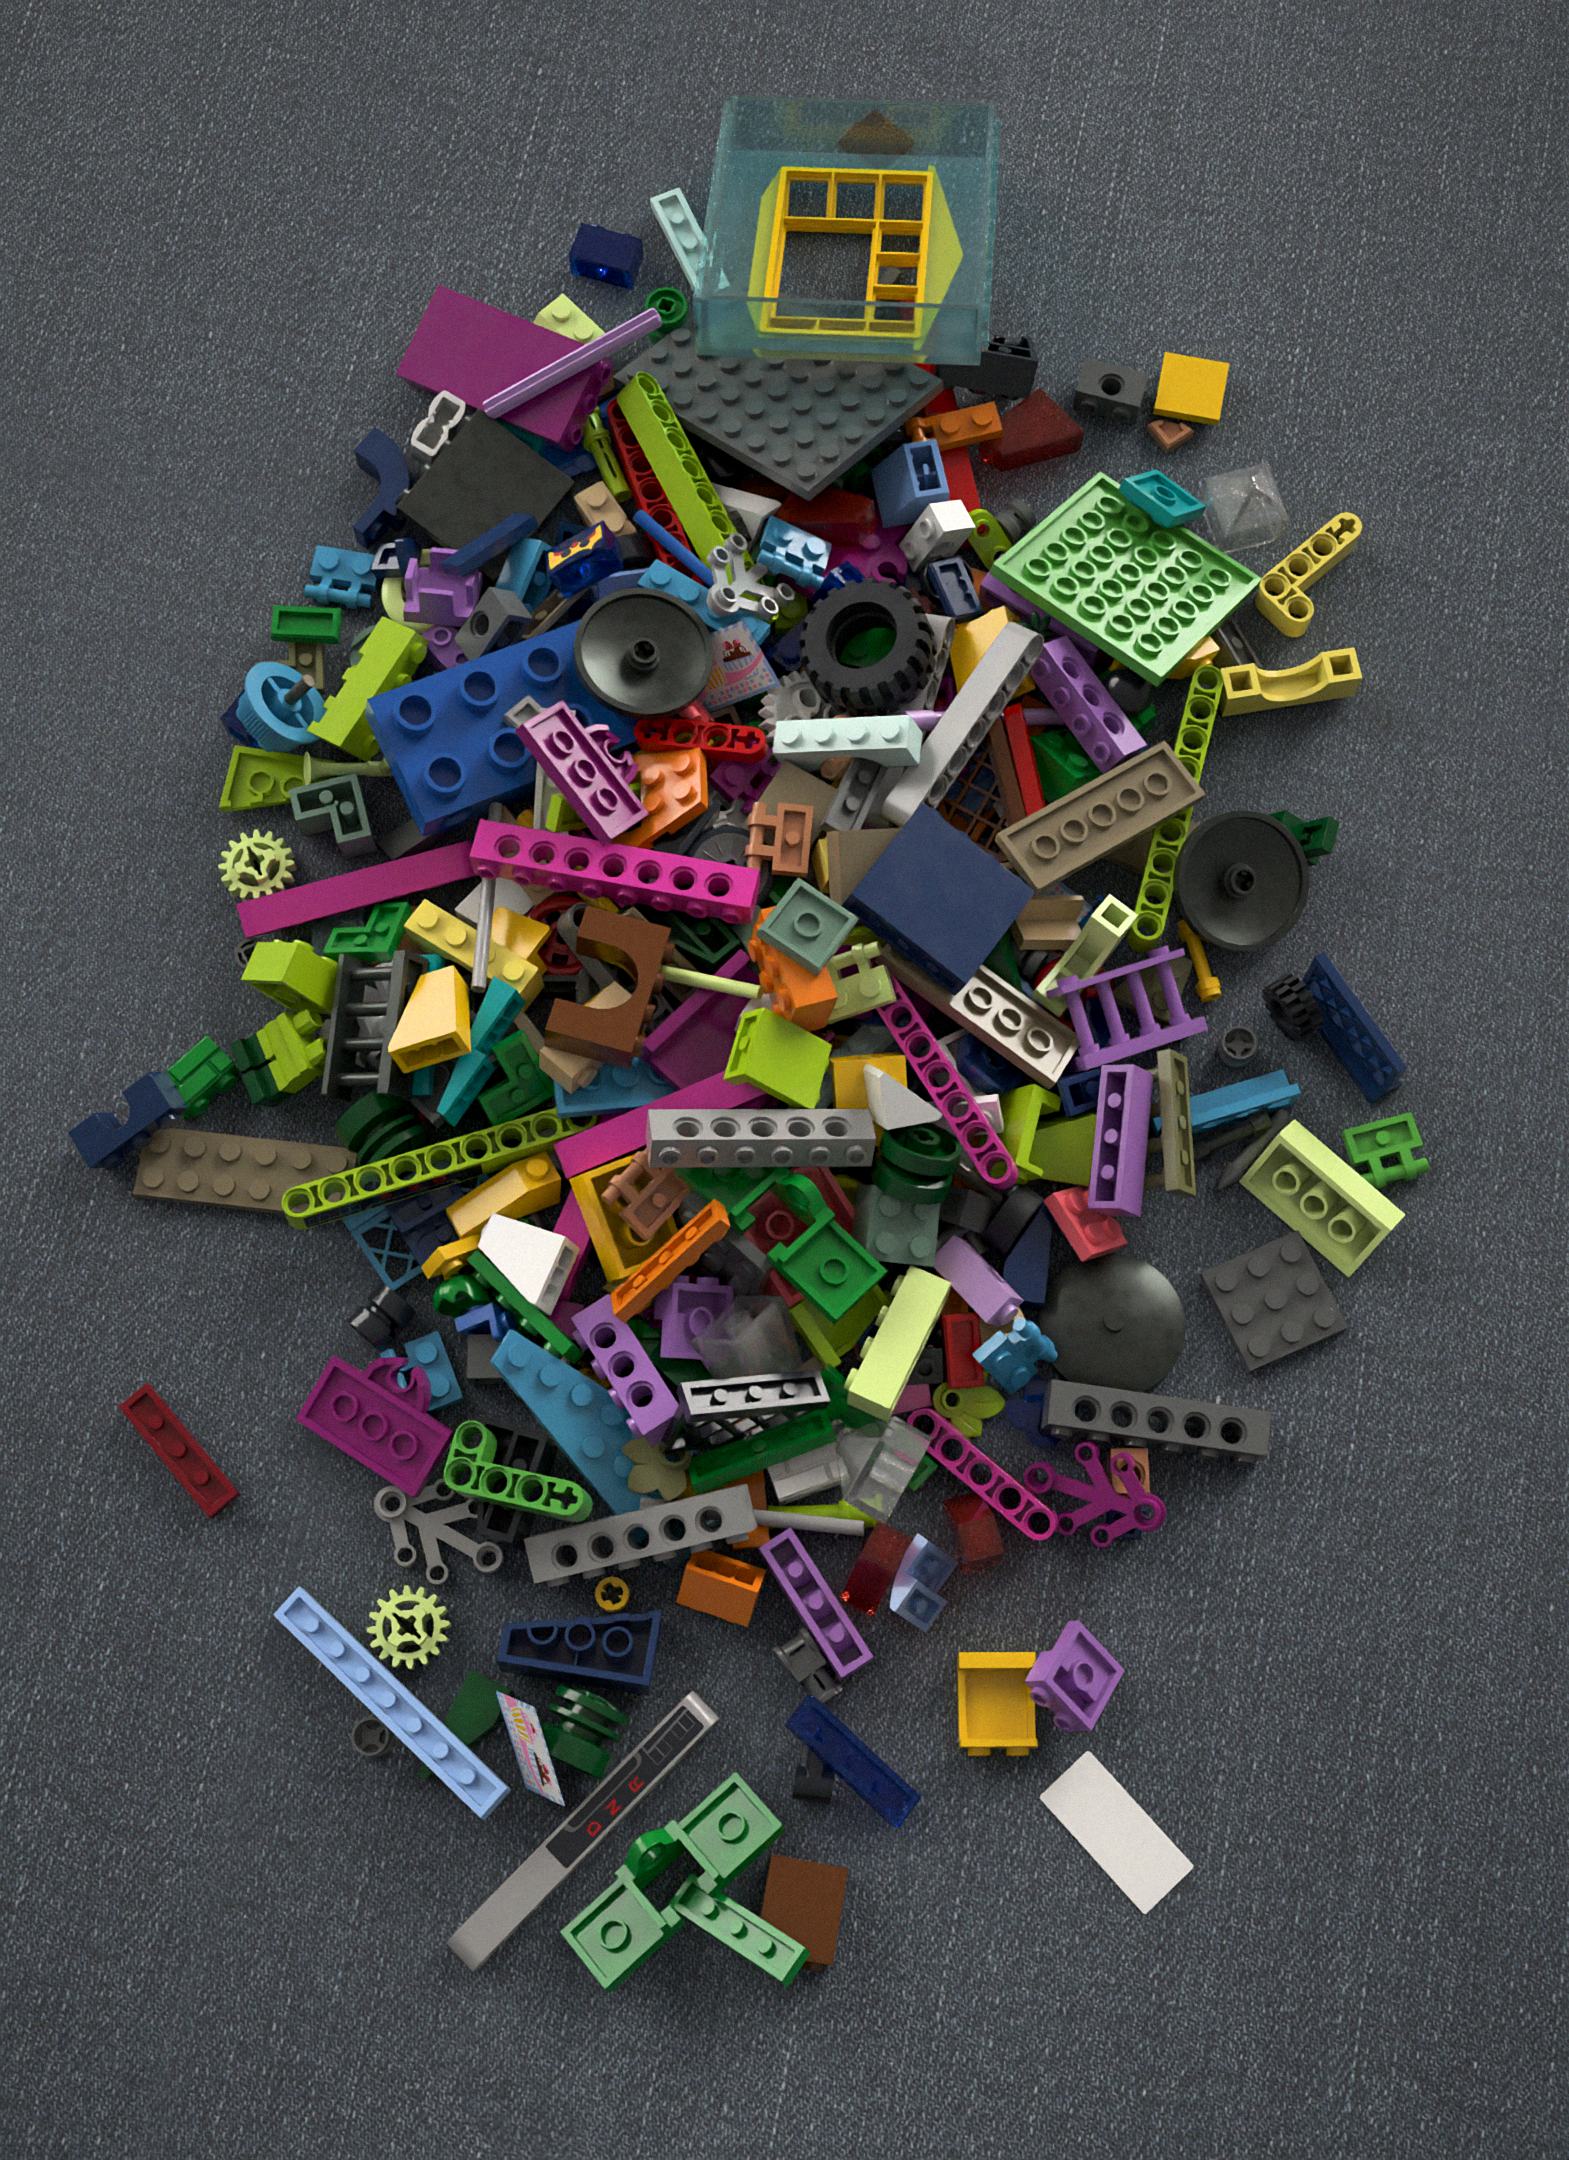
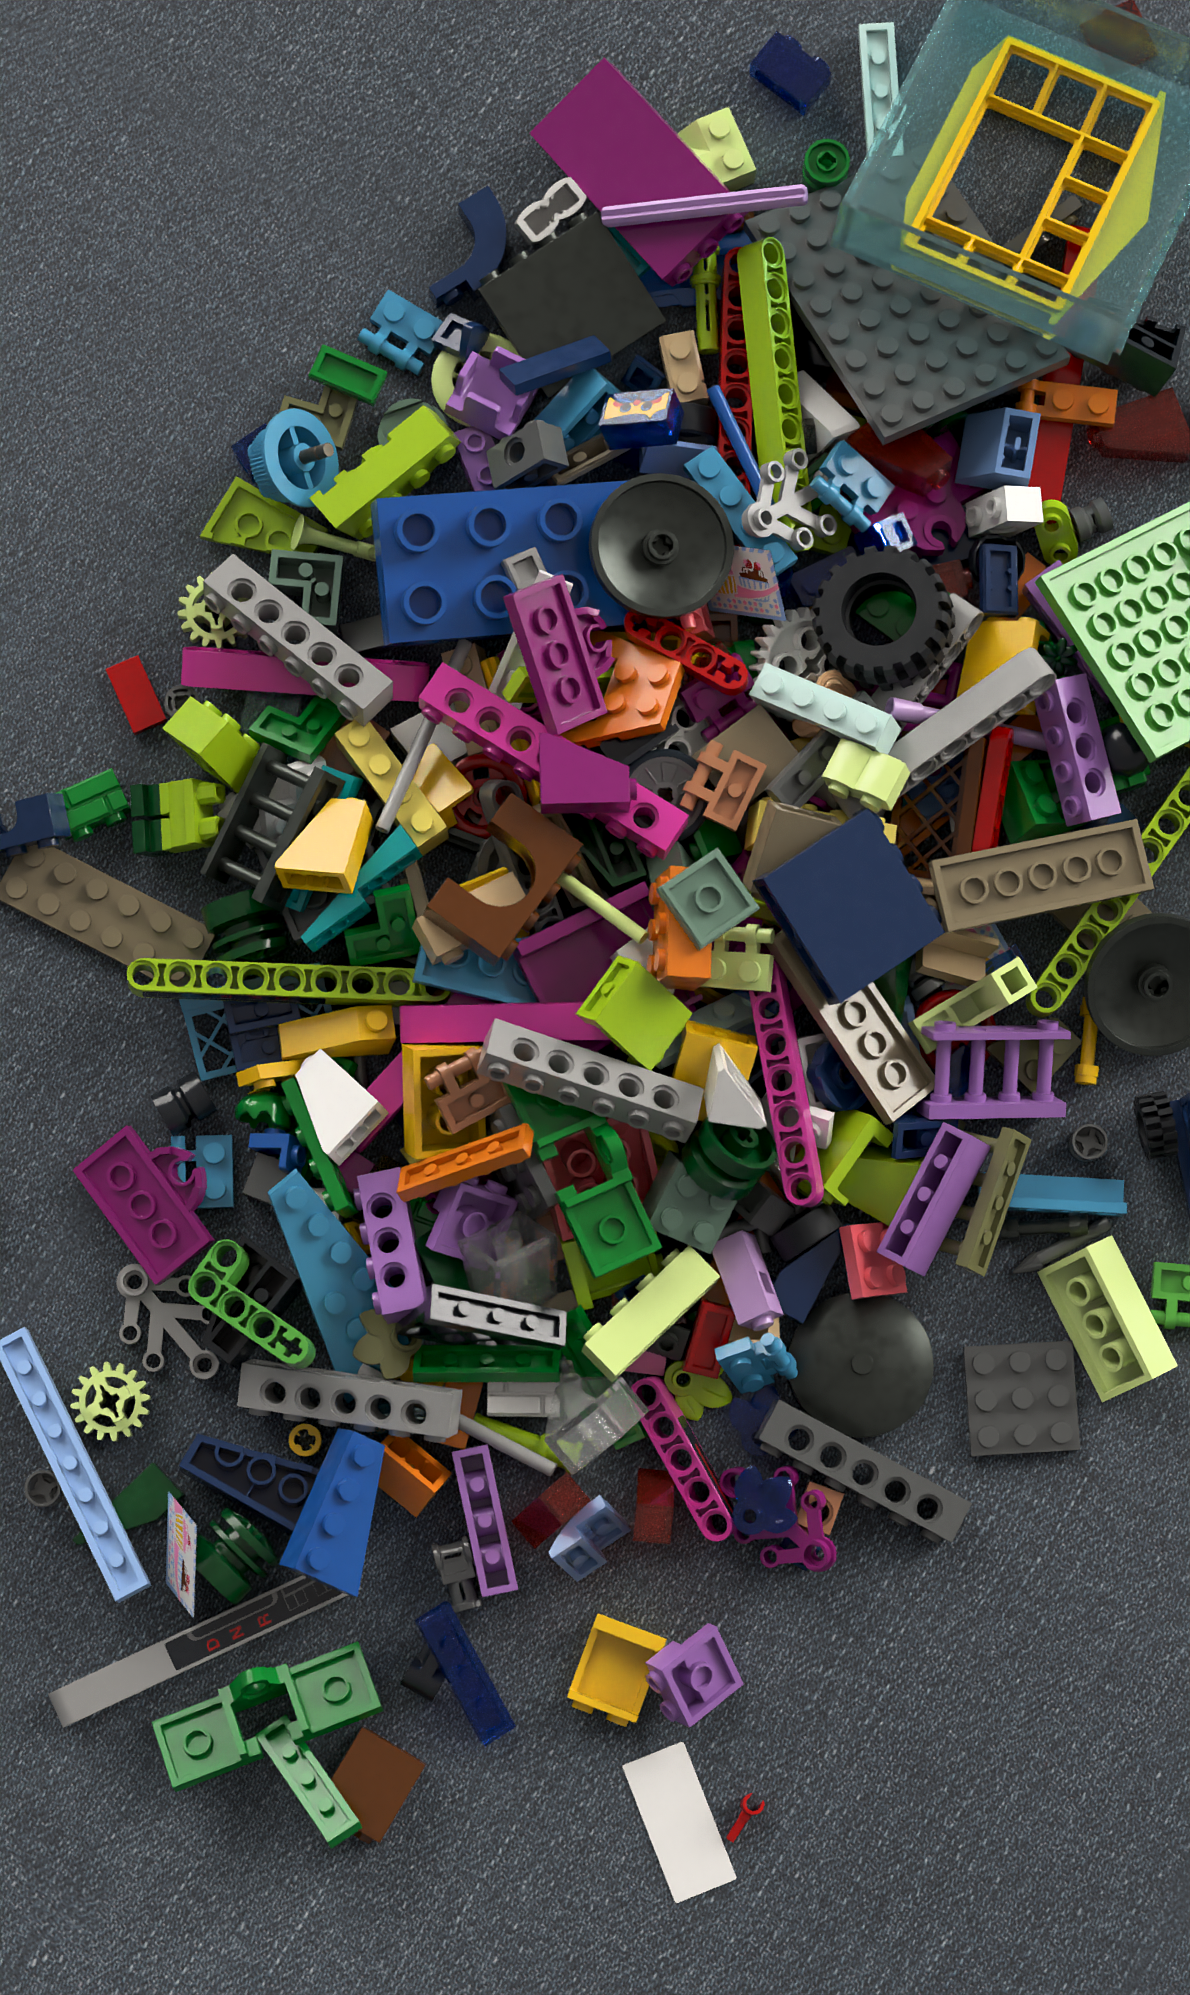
camera: 15 degrees right, 10 degrees up
none -> red tile [105,655,167,735]
none -> light grey brick [203,554,393,727]
none -> blue wedge [279,1428,385,1597]
none -> magenta slope [539,733,637,814]
none -> red hand [726,1793,764,1843]
none -> clear blue plate [732,1465,798,1535]
none -> yellowish green brick [822,738,910,812]

